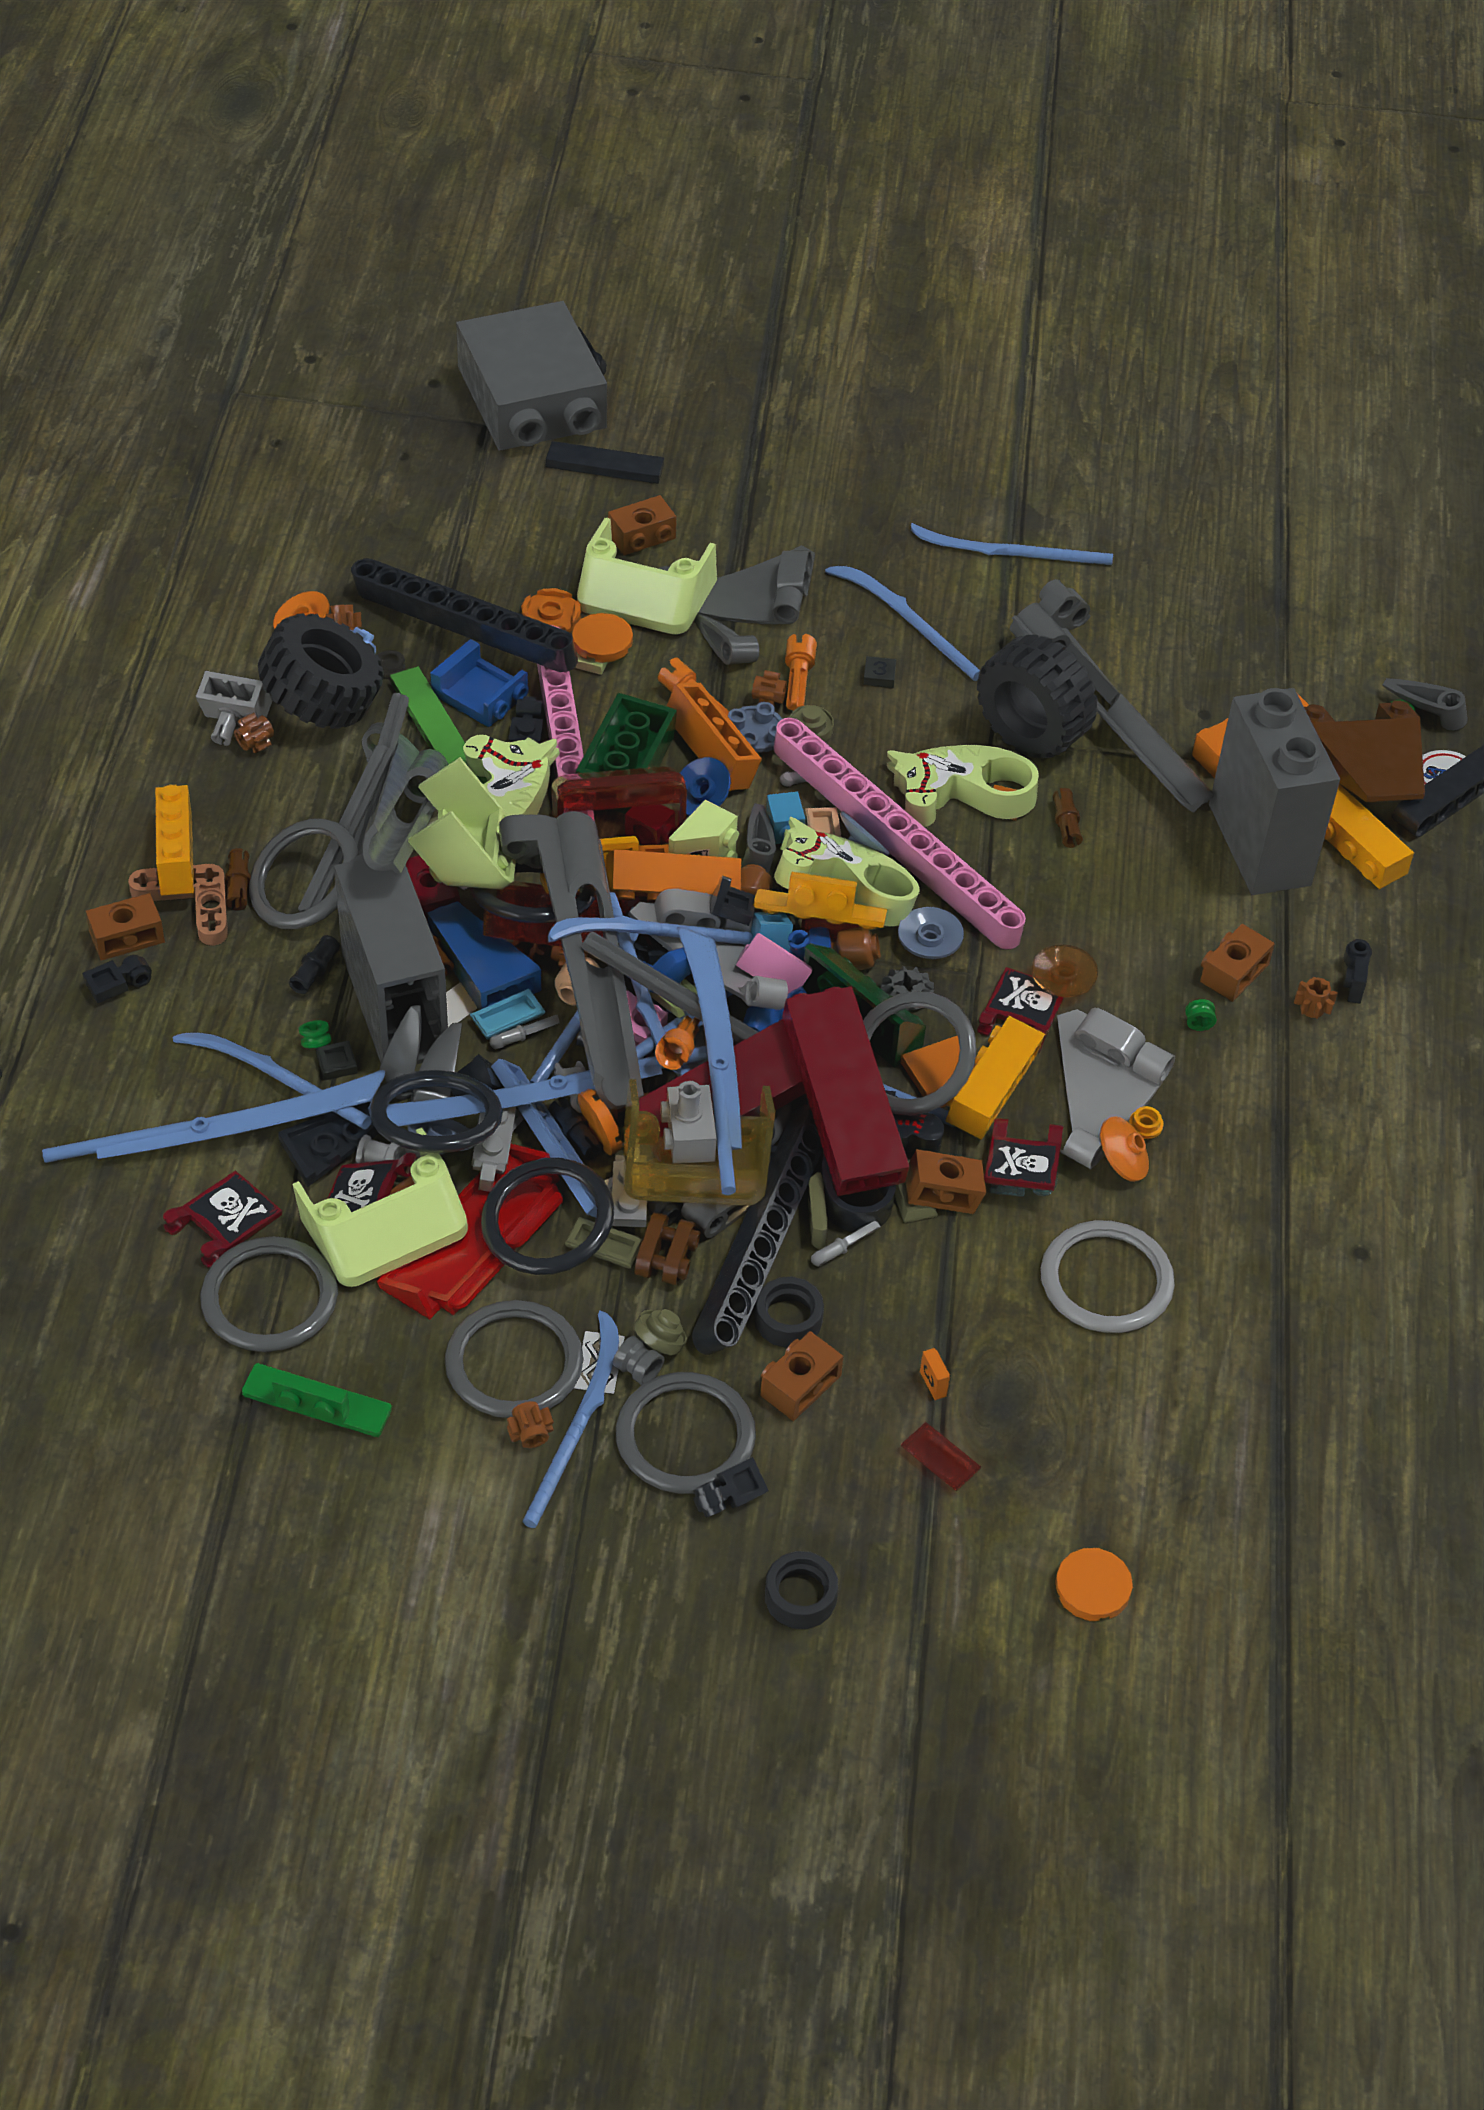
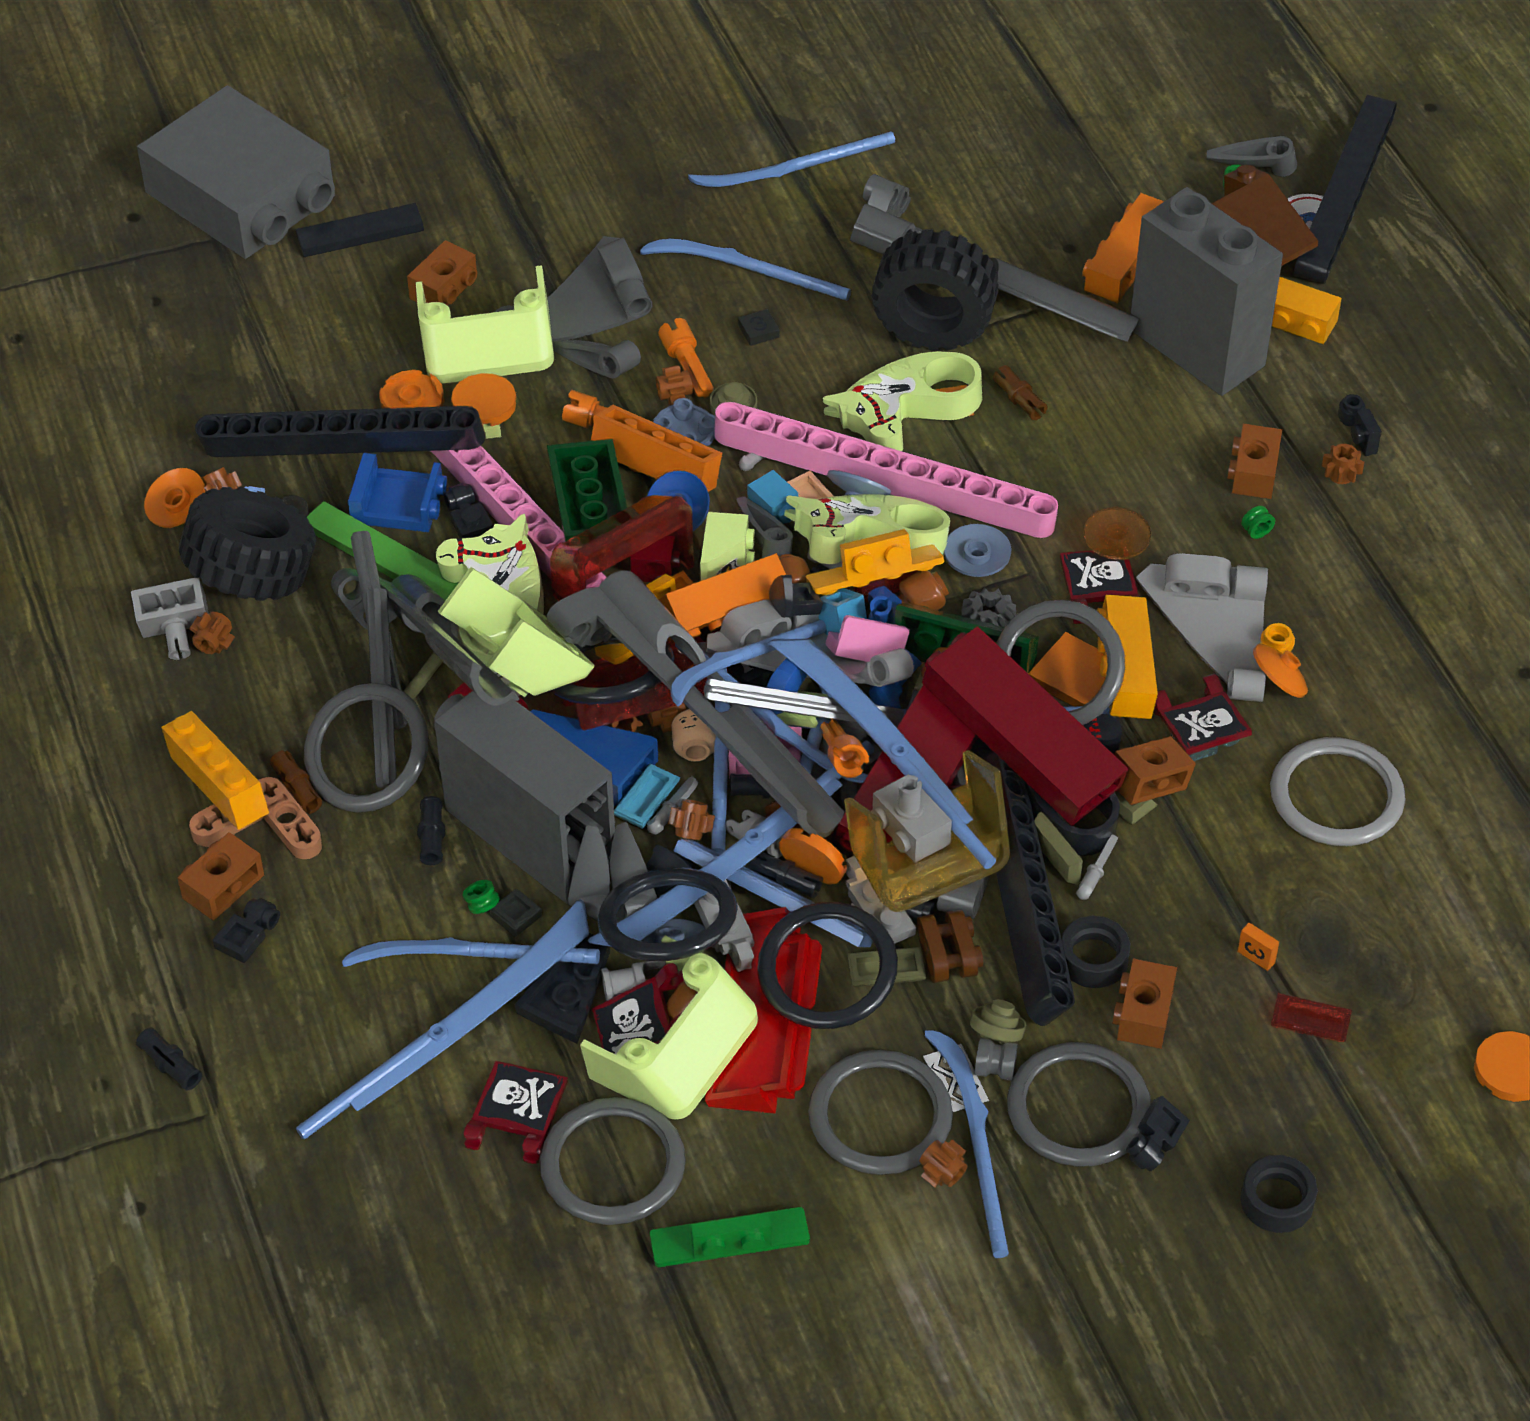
camera: 25 degrees left, 0 degrees up
none -> dark orange gear [668,799,715,840]

